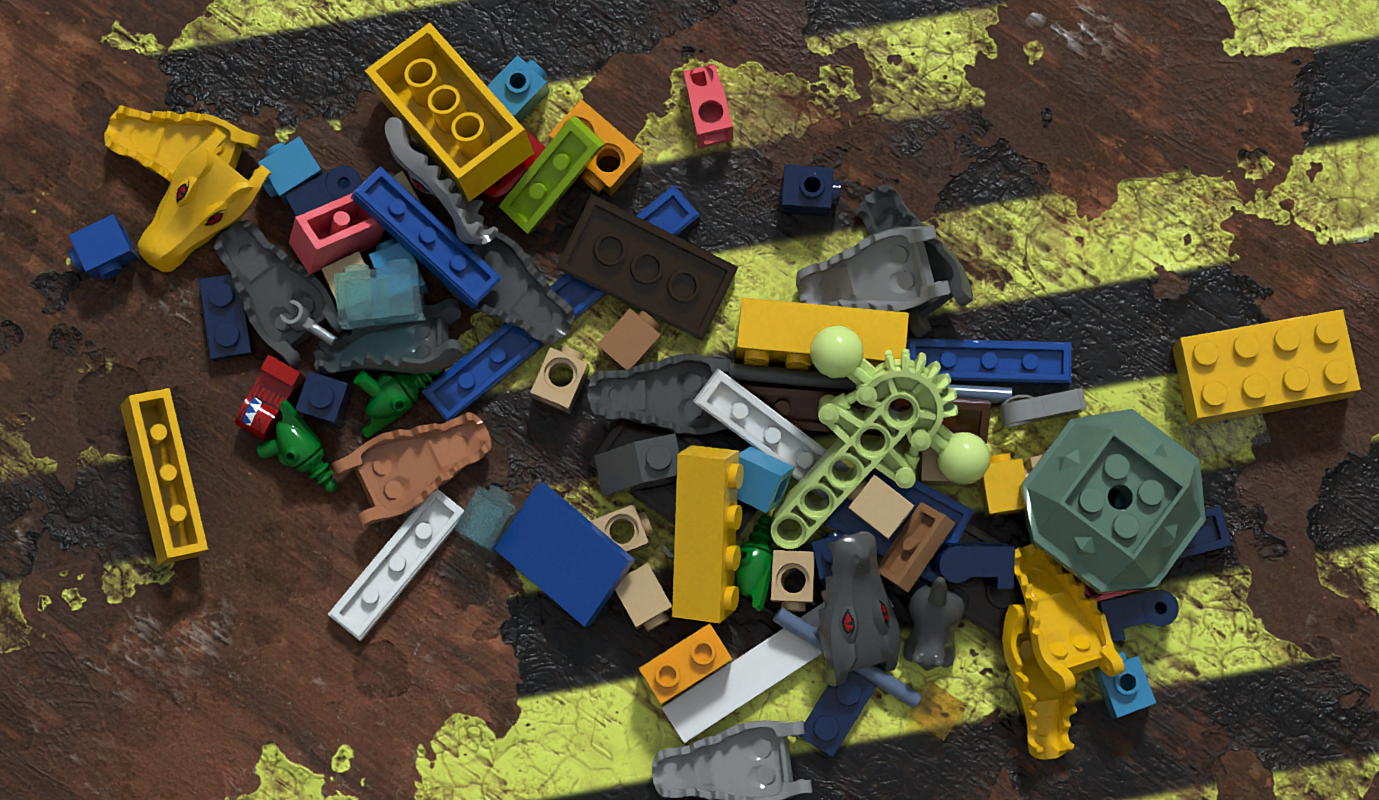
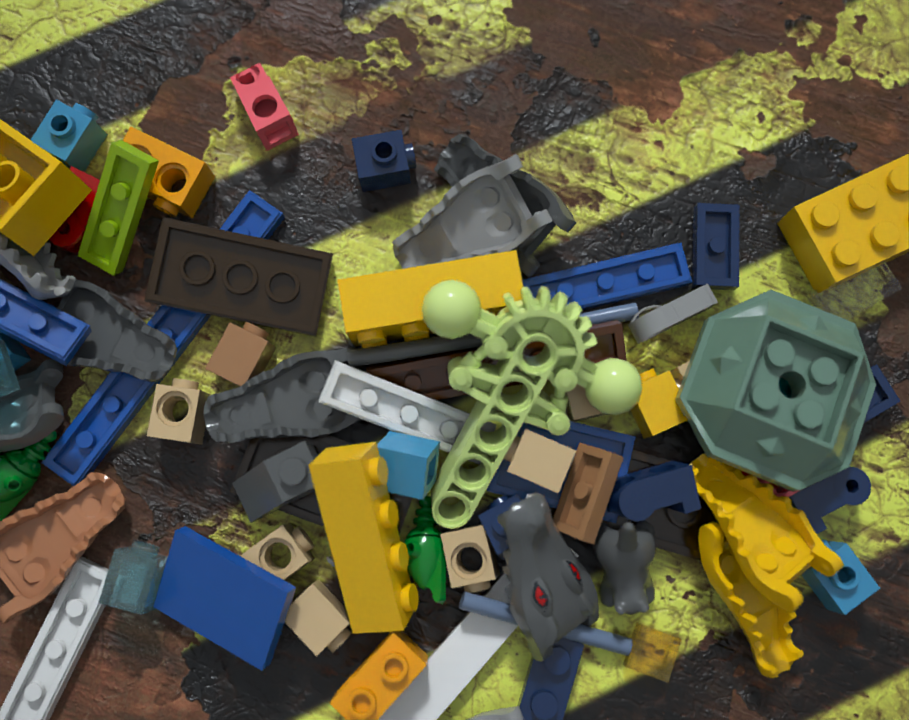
camera: 15 degrees left, 0 degrees up
none -> dark blue plate [692,203,739,290]

